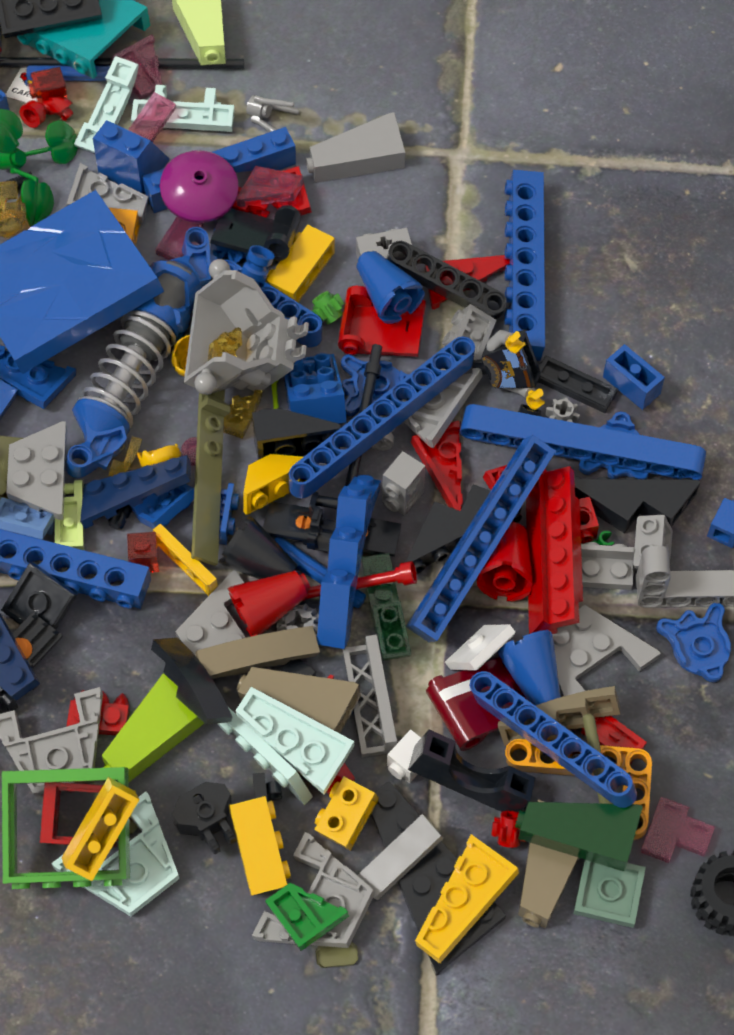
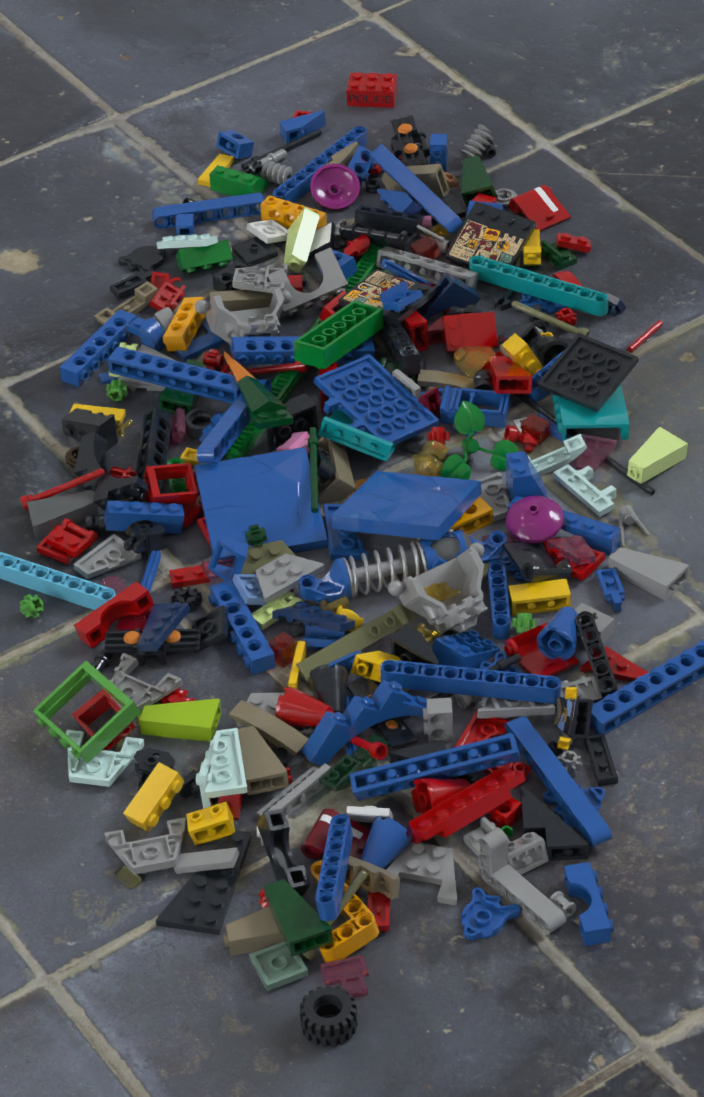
camera: 55 degrees right, 20 degrees down
yellow brick [61,777,140,881] -> none
clear pink tile [128,92,176,142] -> none
black slope [151,637,232,724] -> none
blue wheel [241,245,275,282] -> none
green wing [265,883,349,951] -> none
yellow wing [415,834,519,963] -> none
blue brick [603,344,665,410] -> none
none -> blue hinge [596,568,625,612]

